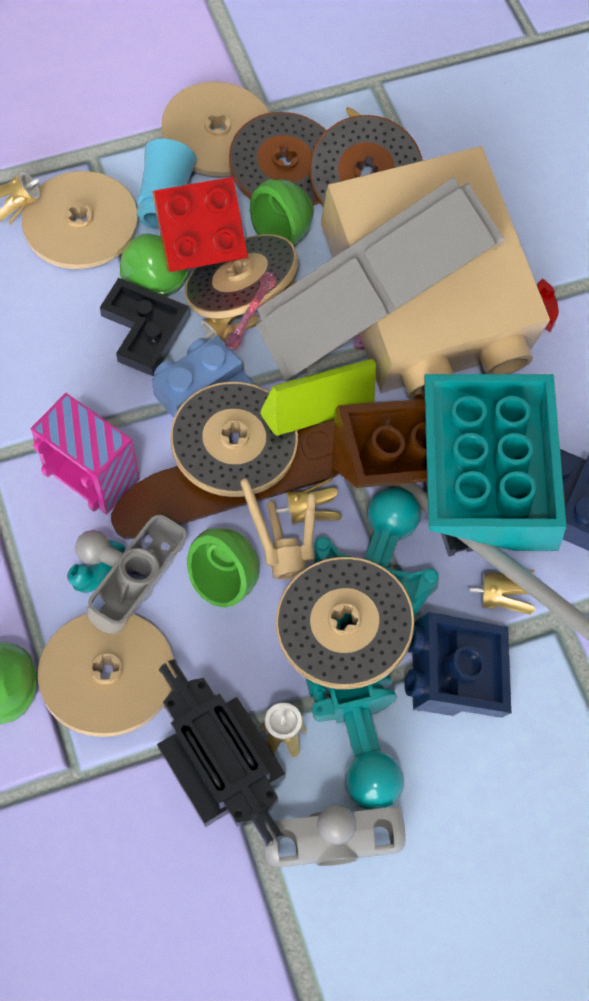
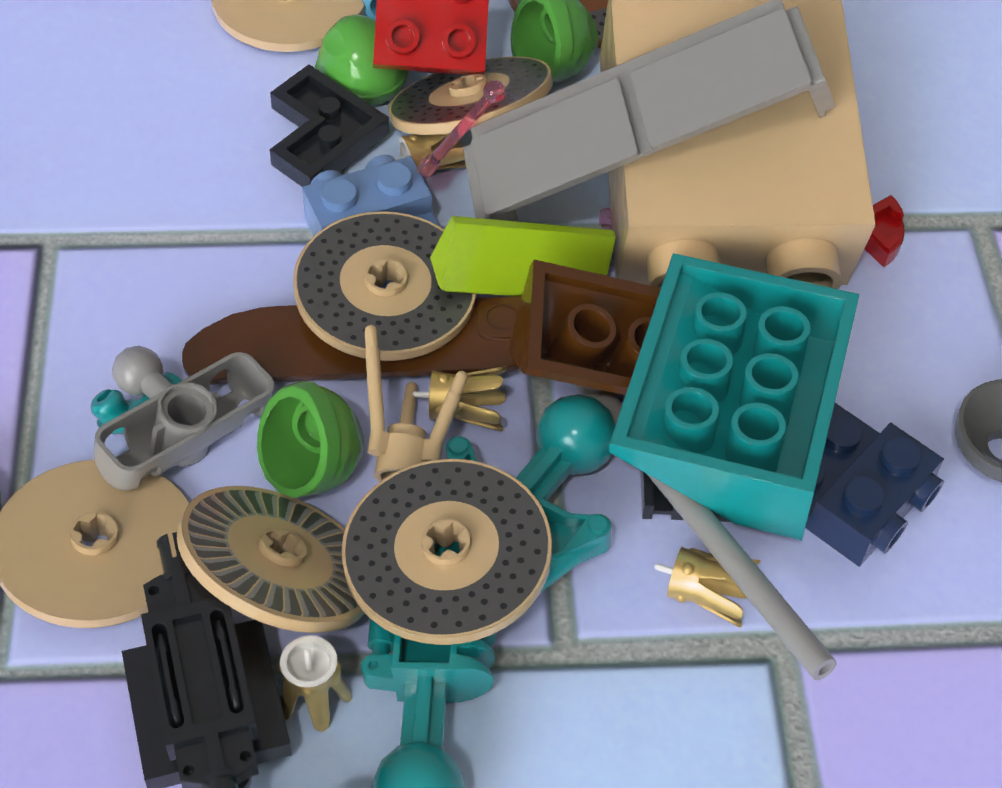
camera: 15 degrees right, 10 degrees down
dark pink container [30,392,140,515] -> none
dark blue plate [405,612,512,718] -> none
none -> piece [177,486,365,633]

